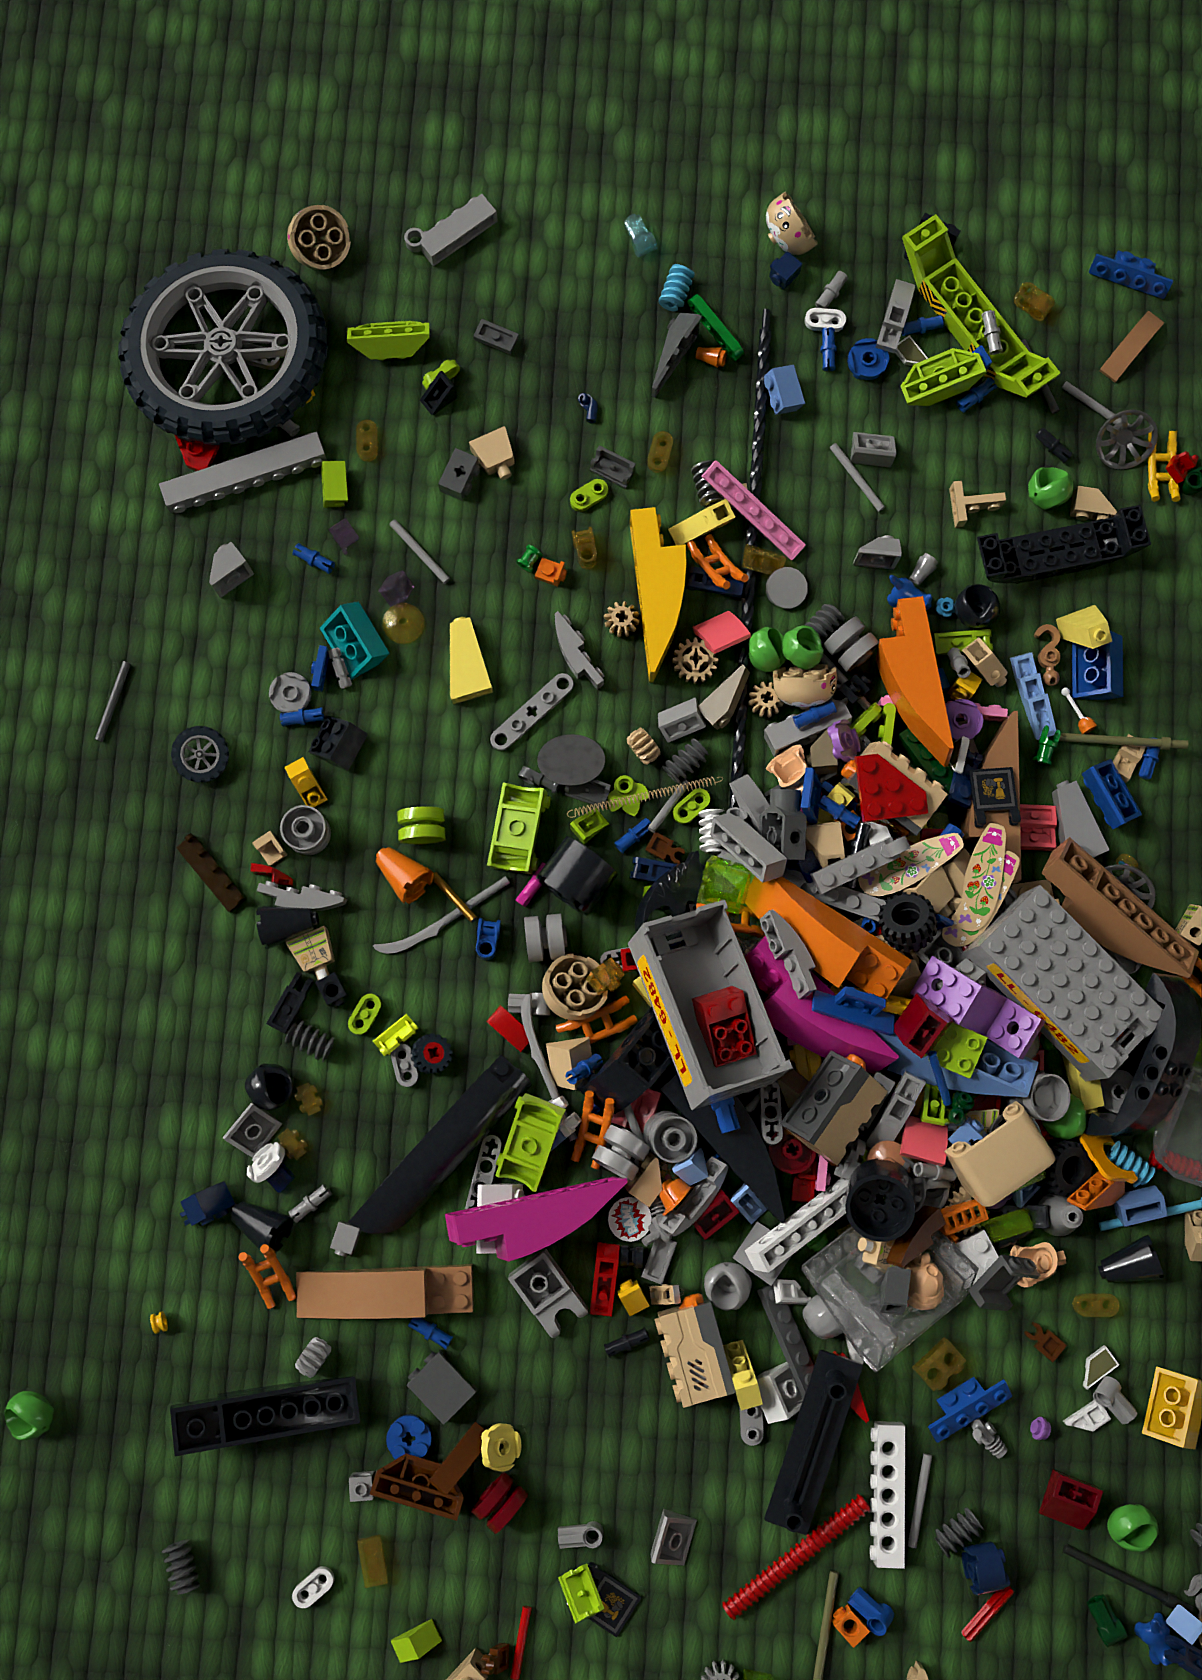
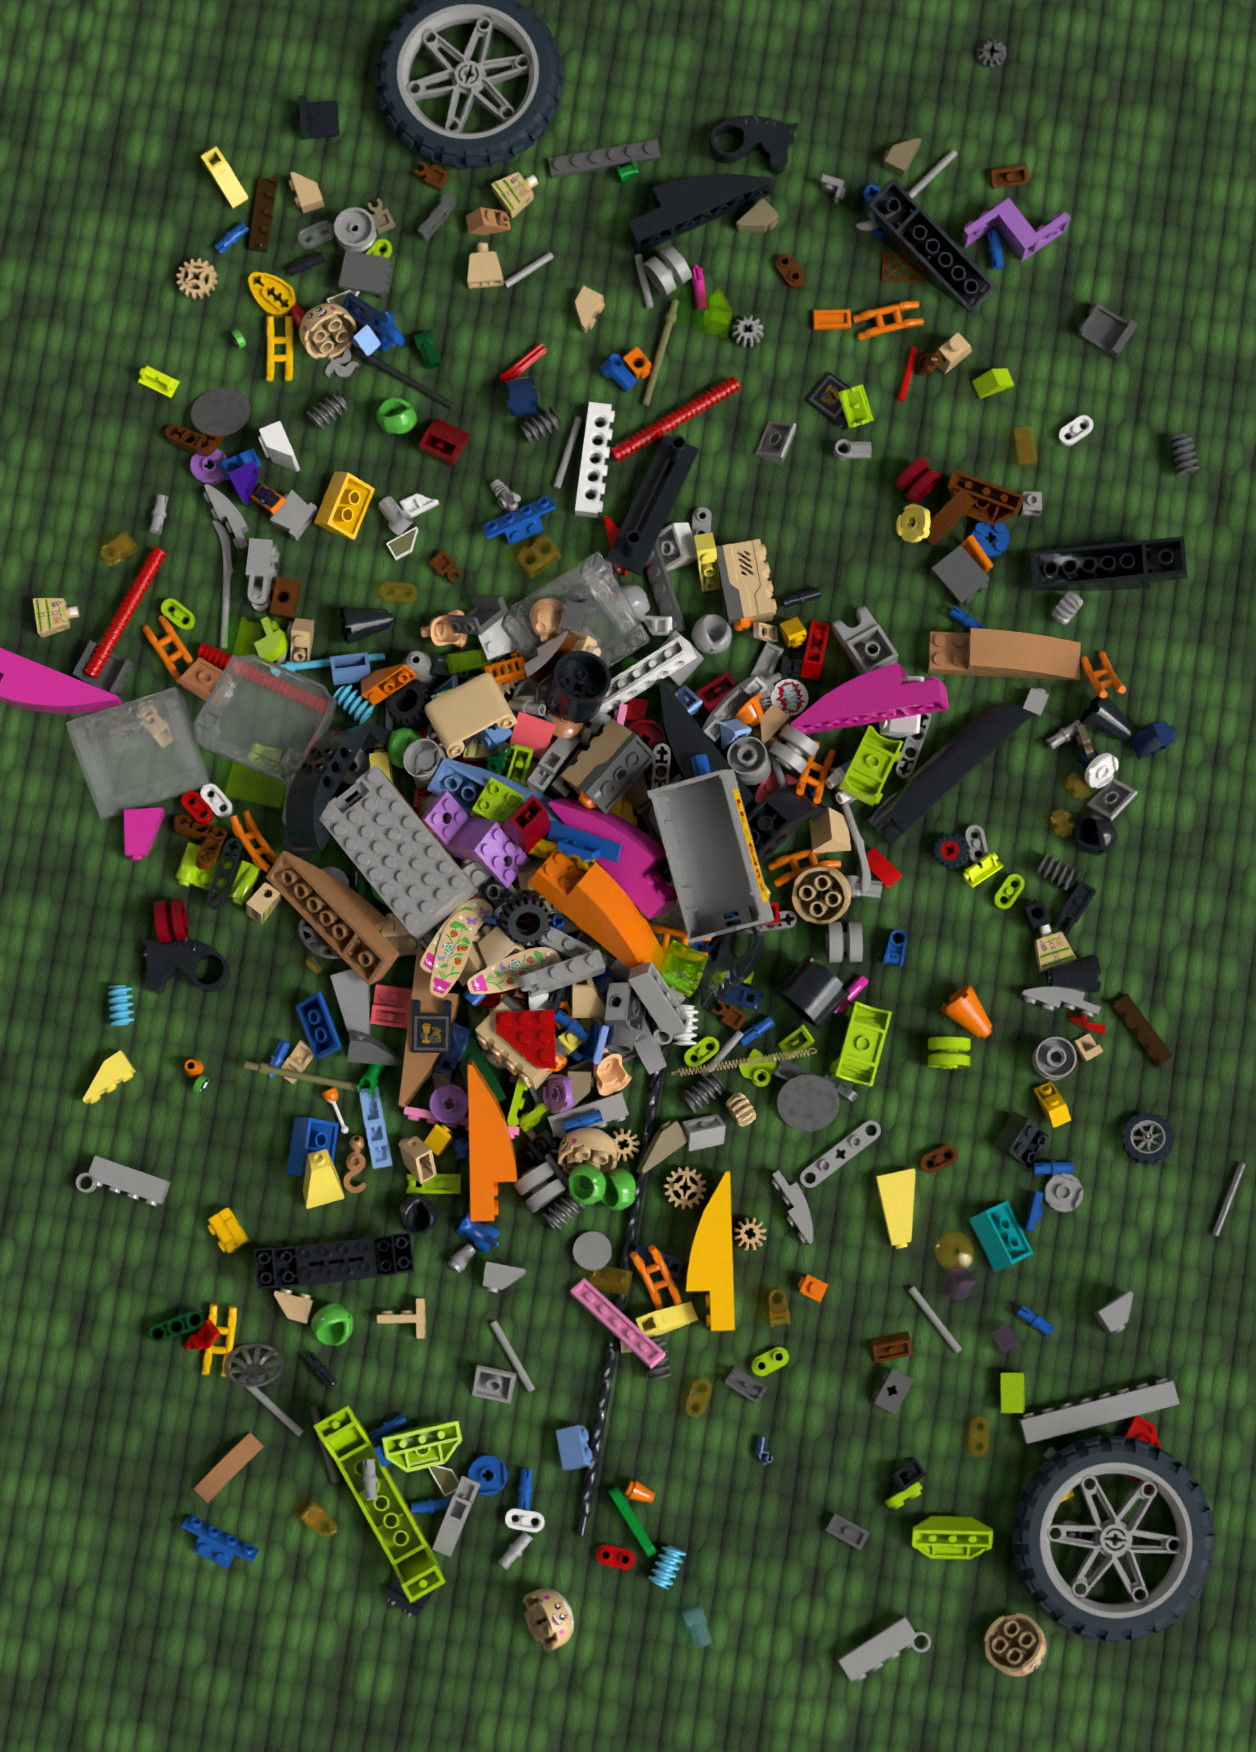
camera: 170 degrees left, 0 degrees up
yellow bush [150,1311,168,1334] -> none
light grey axle [328,648,352,689] -> none
light grey piece [373,876,510,954] -> none
pearl gold bar [433,872,478,923] -> none
tan torso [469,426,514,480] -> none
green bush [516,545,543,573] -> none
blue pin [565,1054,603,1084] -> none
clear yellow brick [586,957,625,996] -> none
dark grey wedge [652,313,702,398] -> none
red slope [692,986,757,1068] -> none
coral slope [693,611,751,654] -> none
light grey slope [759,910,817,999] -> none
dark blue brick [769,252,802,290] -> none
blue bar [928,1051,952,1106] -> none
dark azure plate [936,597,955,617] -> none
light grey pin [947,648,971,678] -> none
white tile [949,736,970,774] -> none
medium lavender plate [1030,1417,1051,1440] -> none
light orange piece [1079,1133,1138,1184] -> none
none -> yellow brick [208,1207,250,1254]
none -> dark grey slope [345,1031,404,1066]
none -> red plate [596,1545,635,1570]
none -> reddish brown slope [870,1332,913,1363]
none -> reddish brown plate [920,1145,958,1173]
none -> orange tile [959,535,994,573]
none -> dark tan plate [1076,725,1096,760]

